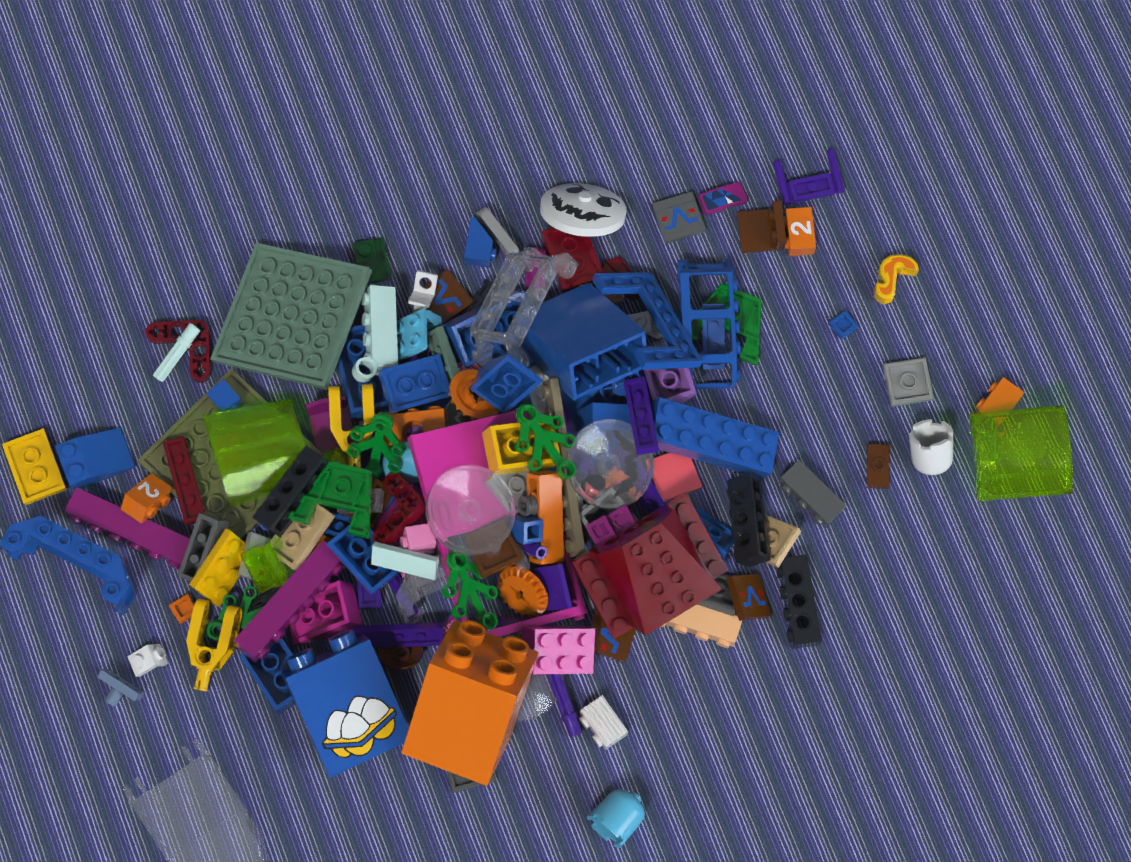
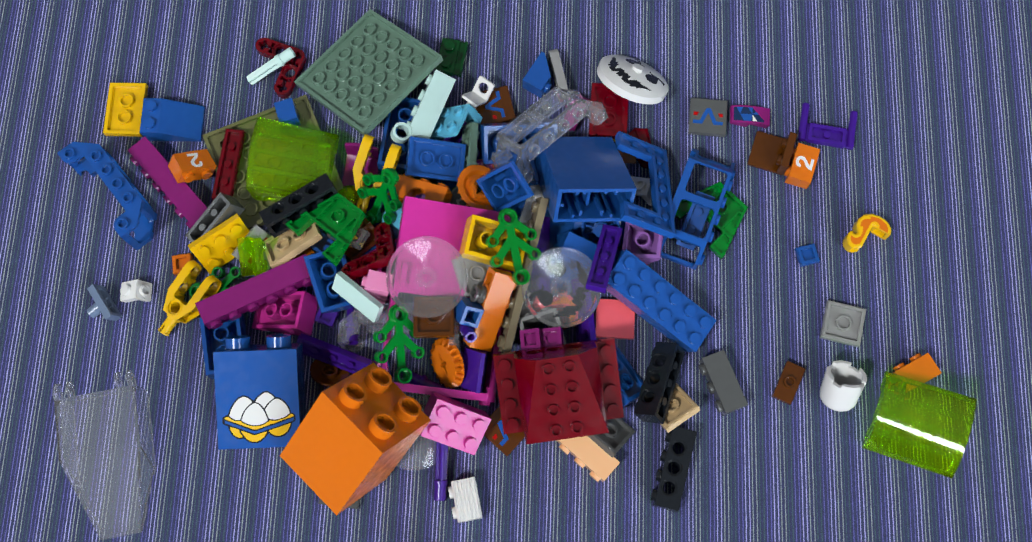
camera: 30 degrees right, 0 degrees up
reddish brown tile [726,574,772,621] -> none

